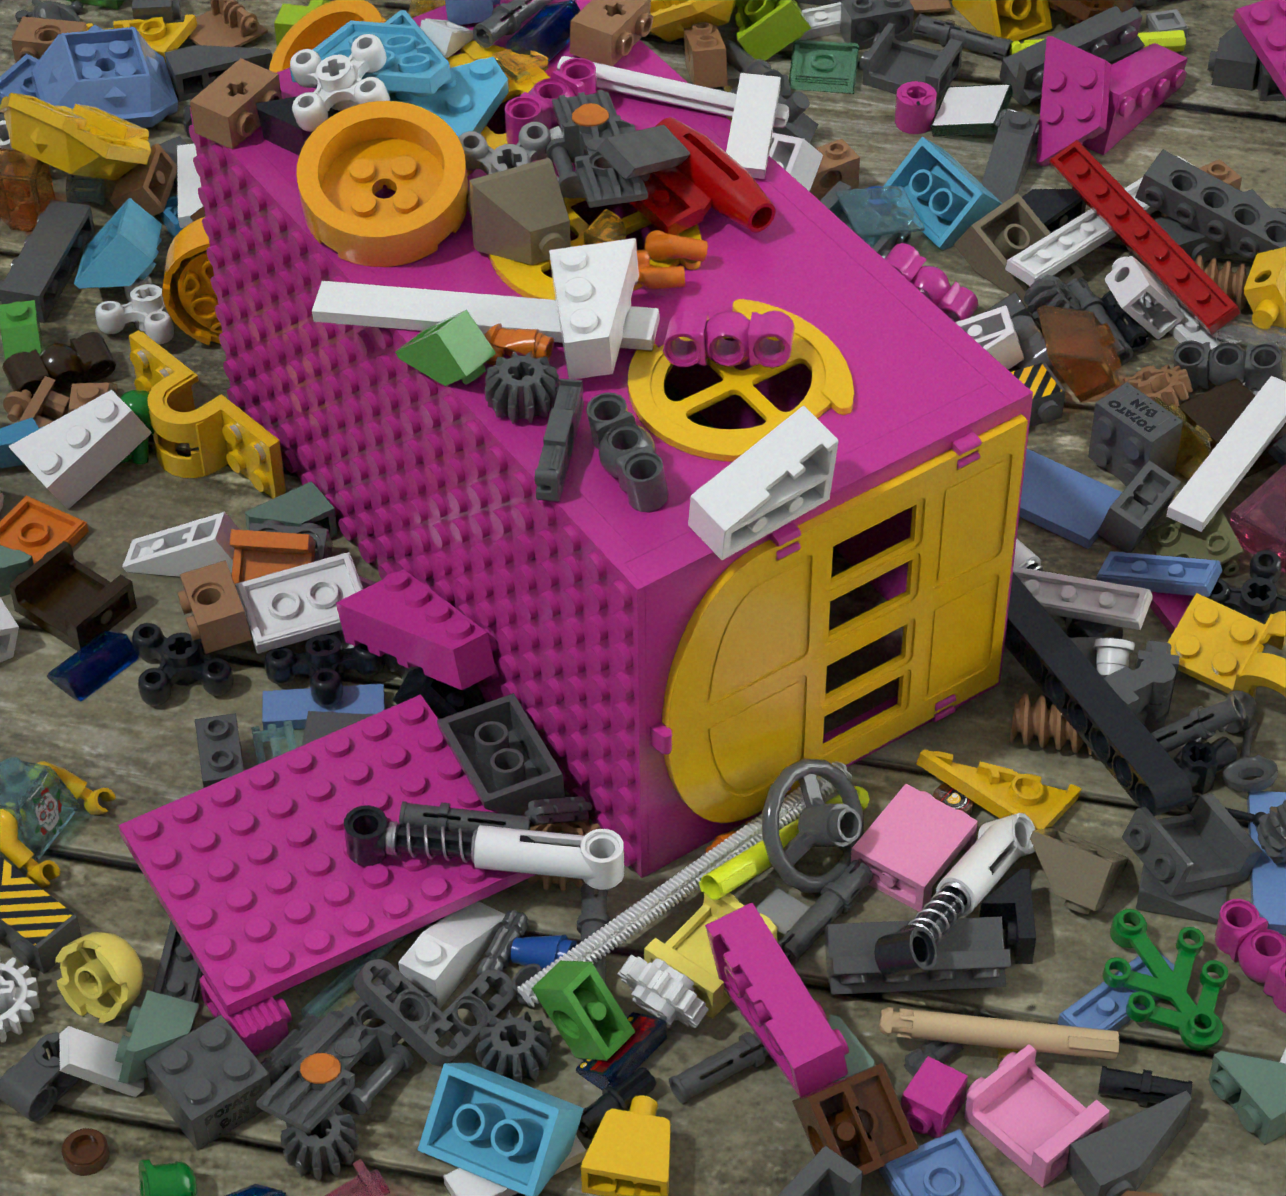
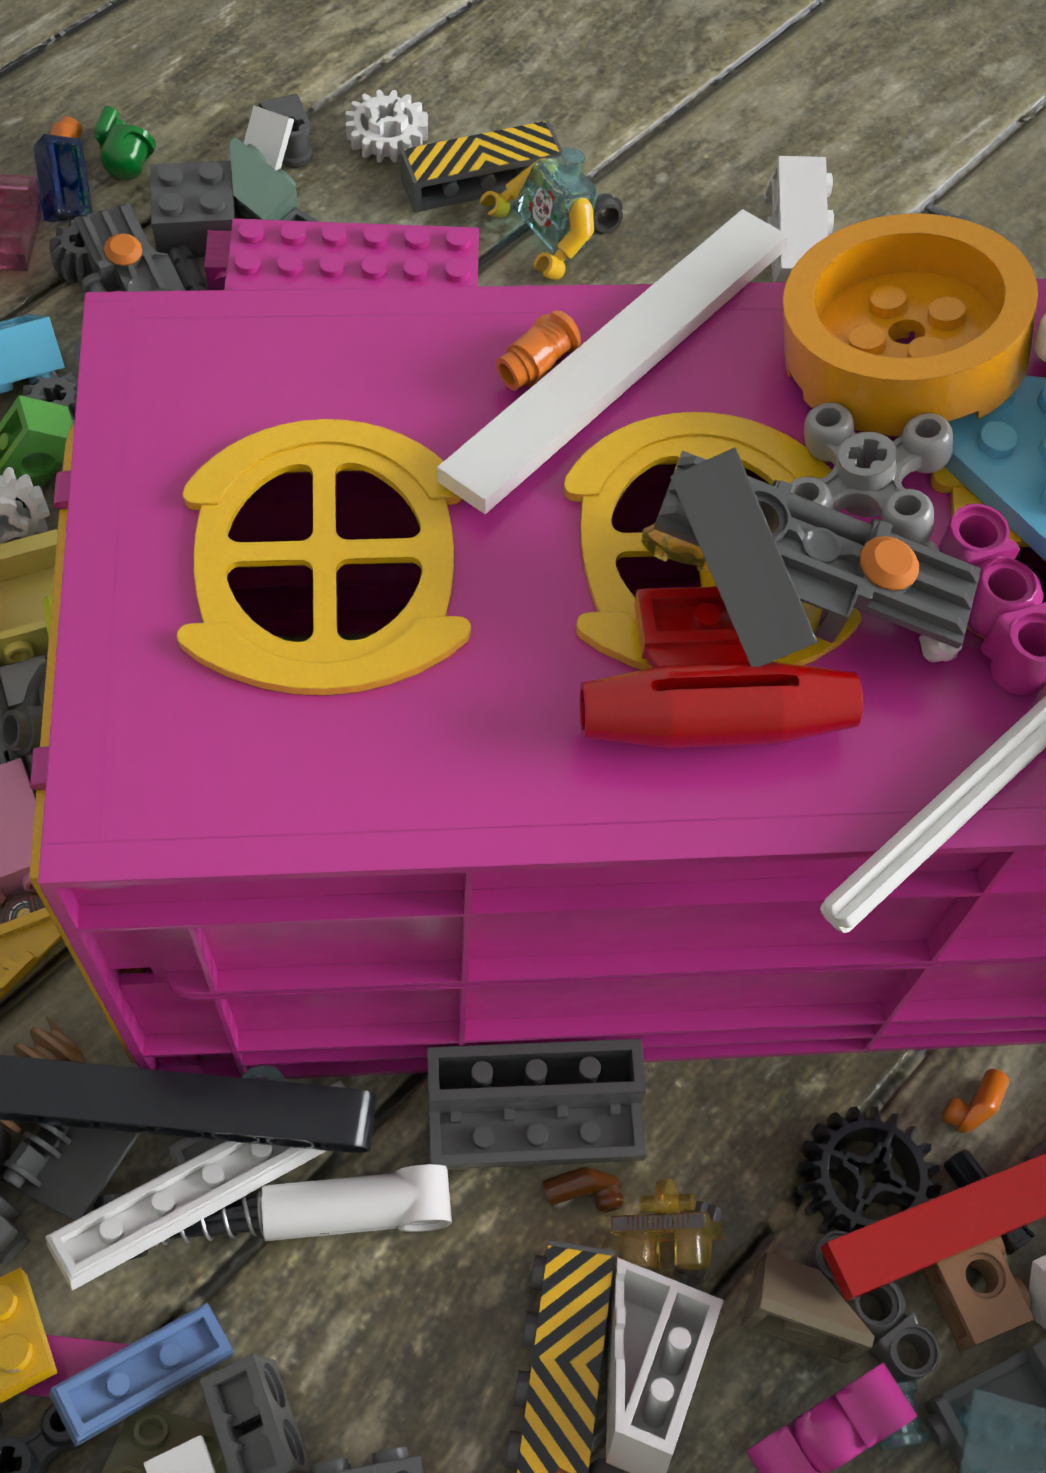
camera: 115 degrees right, 15 degrees up
light yellow cylinder [55,932,144,1023] -> none
reddish brown tile [62,1128,110,1176] -> none
bright green slope [395,310,496,386] -> none
dark tan slope [469,158,571,265] -> none
dark grey gear [485,351,559,424] -> none
dark grey piece [535,378,584,502] -> none
white wedge [549,238,639,380] -> none
dark grey piece [586,393,669,512] -> none
orange arm [637,250,685,289] -> none
orange arm [644,230,708,262] -> none
dark pink piece [663,311,795,368] -> none
white wedge [688,405,839,560] -> none
white tile [726,73,781,179] -> none
medium blue tile [1019,449,1122,549] -> none
white piece [1093,638,1135,678] -> none

